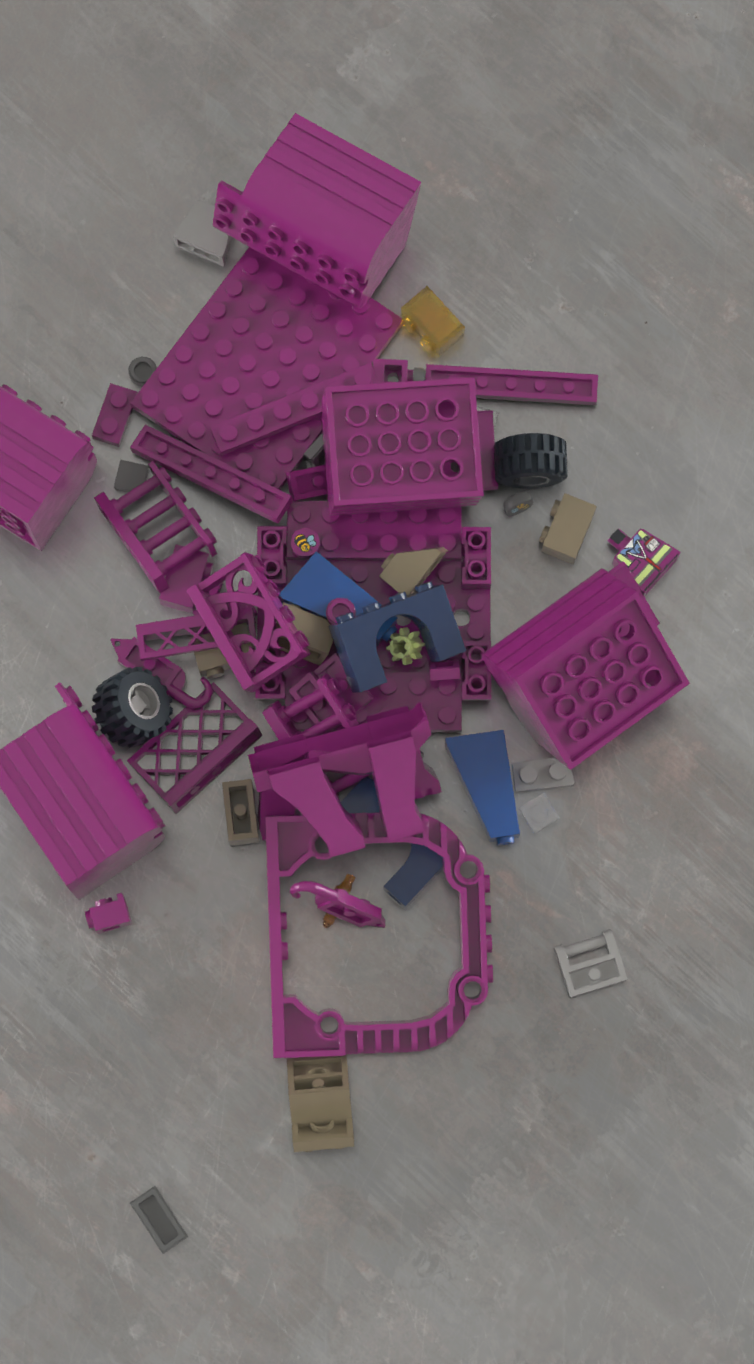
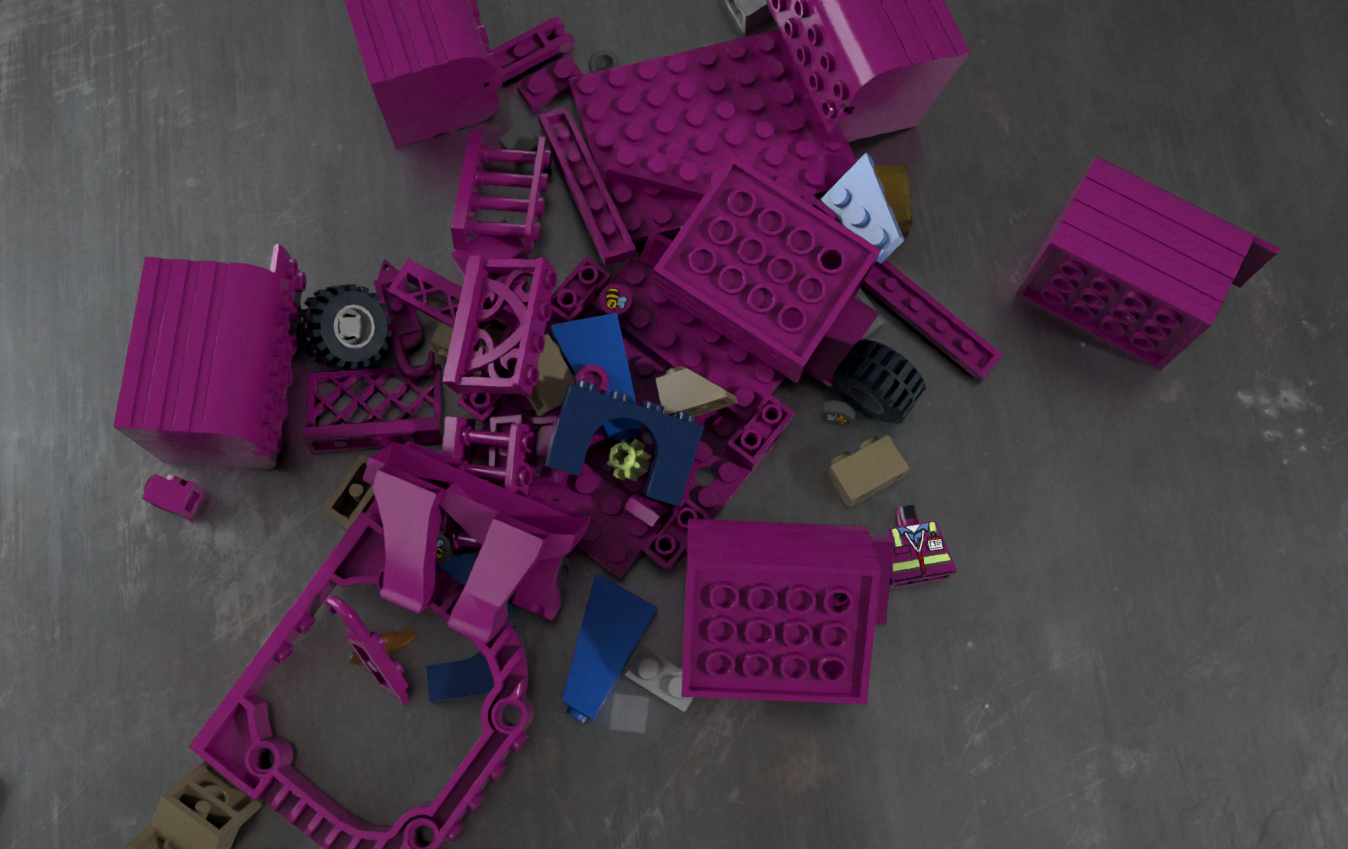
camera: 35 degrees right, 5 degrees down
none -> magenta plate [490,17,576,83]
none -> medium blue wing [821,153,904,264]
none -> magenta piece [1016,155,1281,370]

